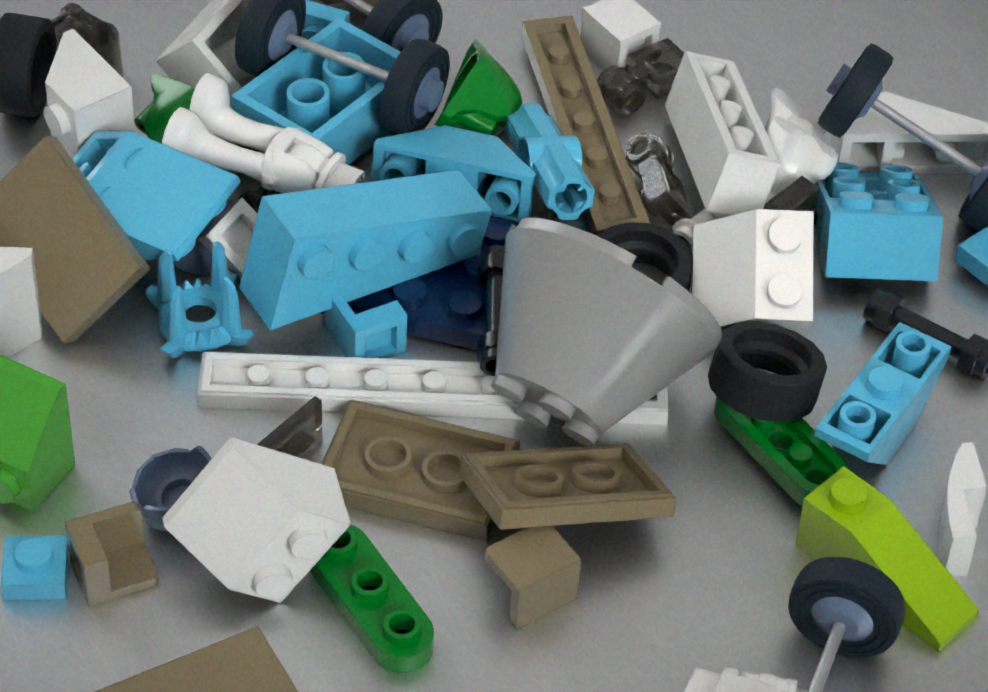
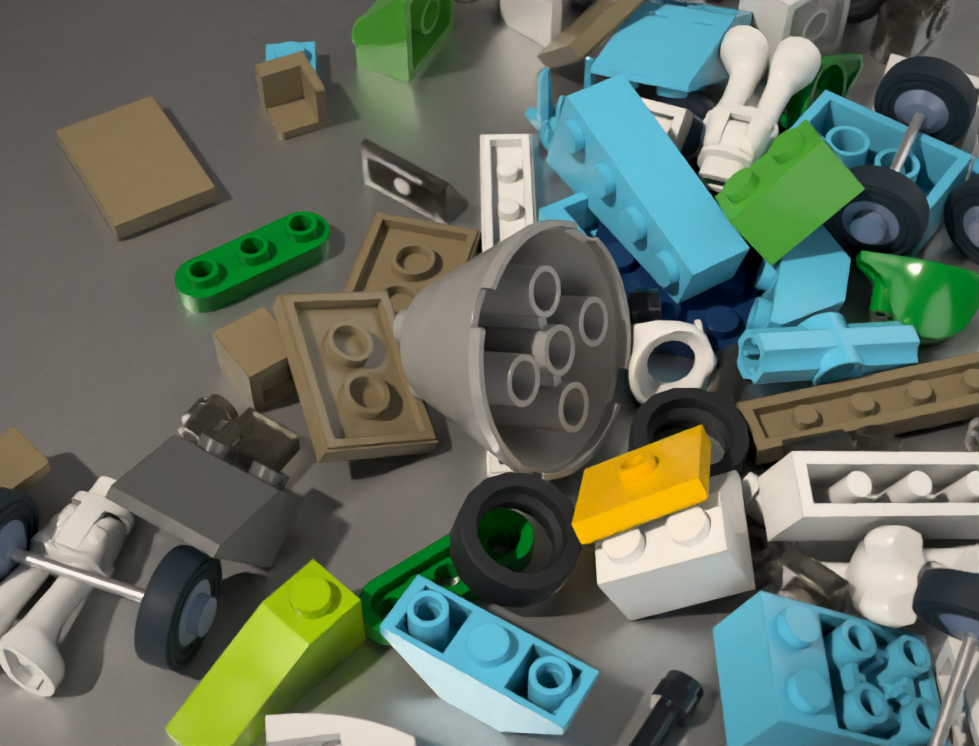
camera: 90 degrees right, 5 degrees up
sand blue hair [129,446,212,533] -> none
white slope [162,437,351,603] -> none
none -> dark grey slope [105,433,305,568]
none -> clear smoke plate [178,394,300,471]
none -> yellow plate [571,424,711,545]
none -> bright green slope [715,119,865,266]

